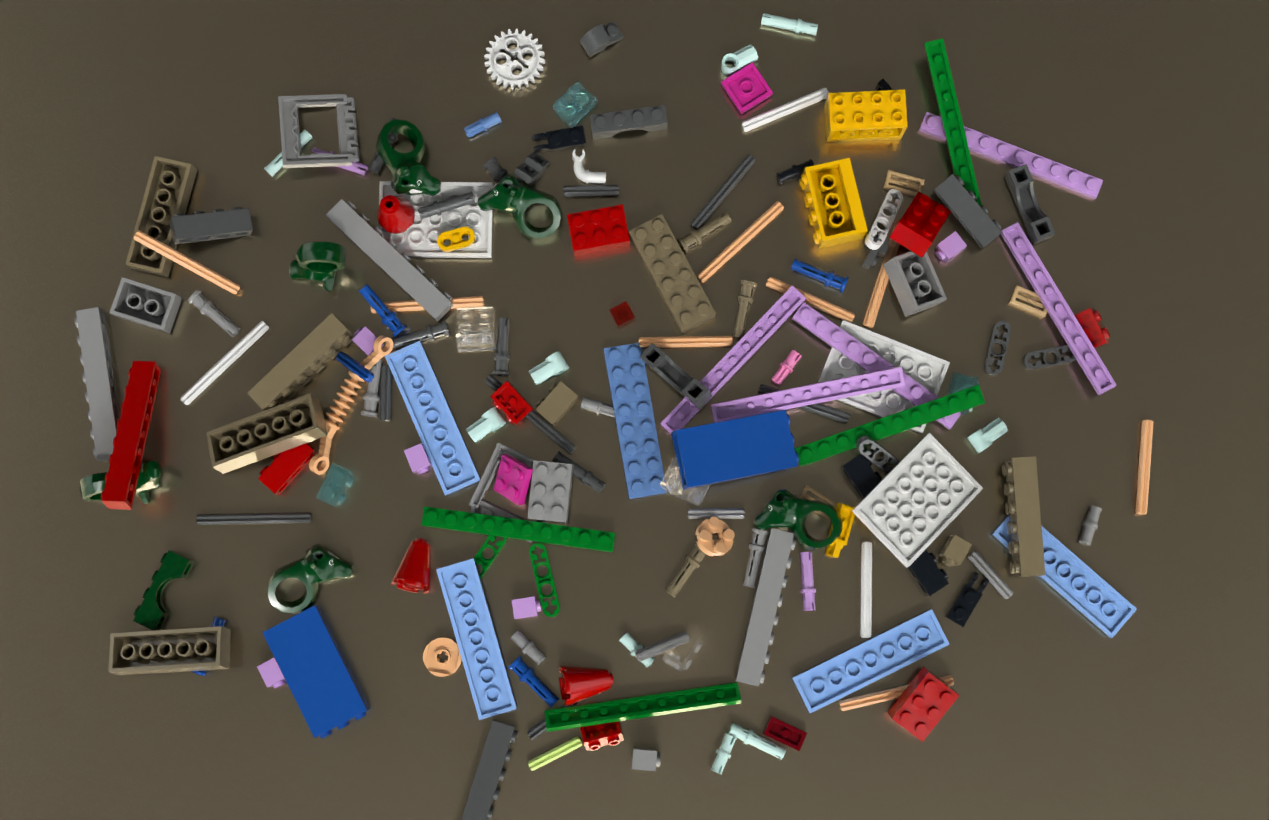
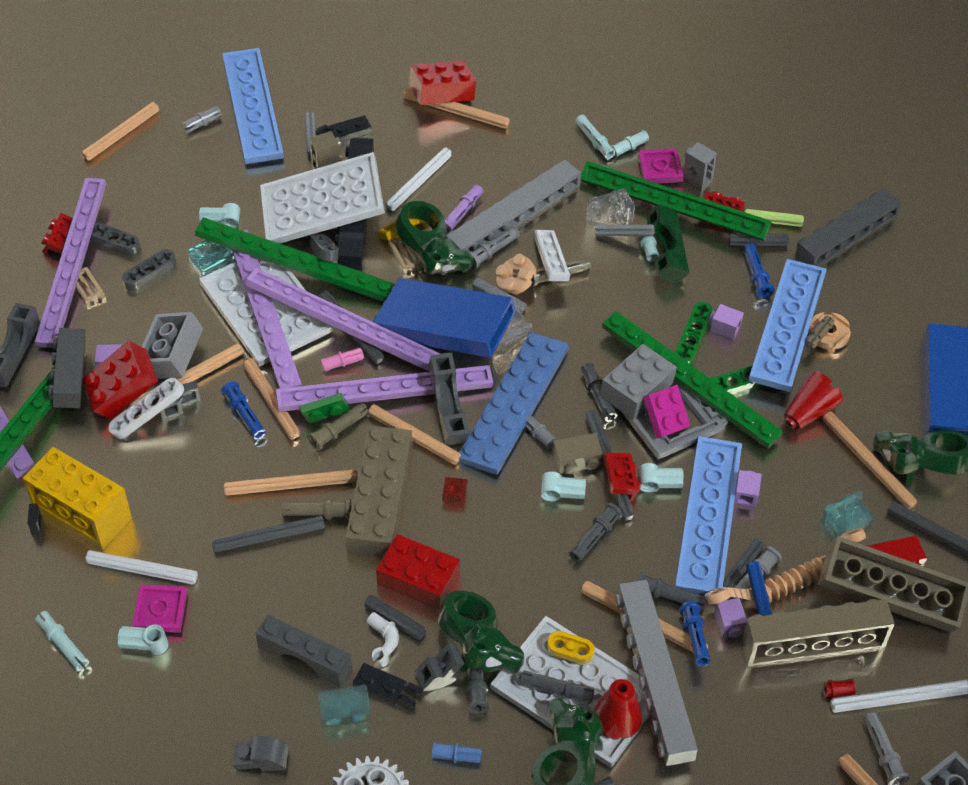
camera: 150 degrees left, 30 degrees down
dark green animal [289,242,346,292] -> none
clear bracket [455,307,496,352] -> none
light grey pin [510,630,547,666] -> none
red cone [559,666,614,705] -> none
dark red plate [763,716,807,751] -> none
black pin [776,159,814,185] -> none
light blue plate [792,609,950,714] -> none
yellow brick [799,158,868,249] -> none
tan tile [883,170,925,198] -> none
dark tan brick [1002,456,1045,577] -> none
none -> green plate [300,393,350,423]
none -> white tile [534,230,570,281]
none -> dark pink plate [638,148,684,184]
none -> dark green arch [646,204,690,284]
none -> dark tan axle [805,315,835,349]
none -> light nougat axle [822,411,917,509]
none -> red pin [824,679,856,699]

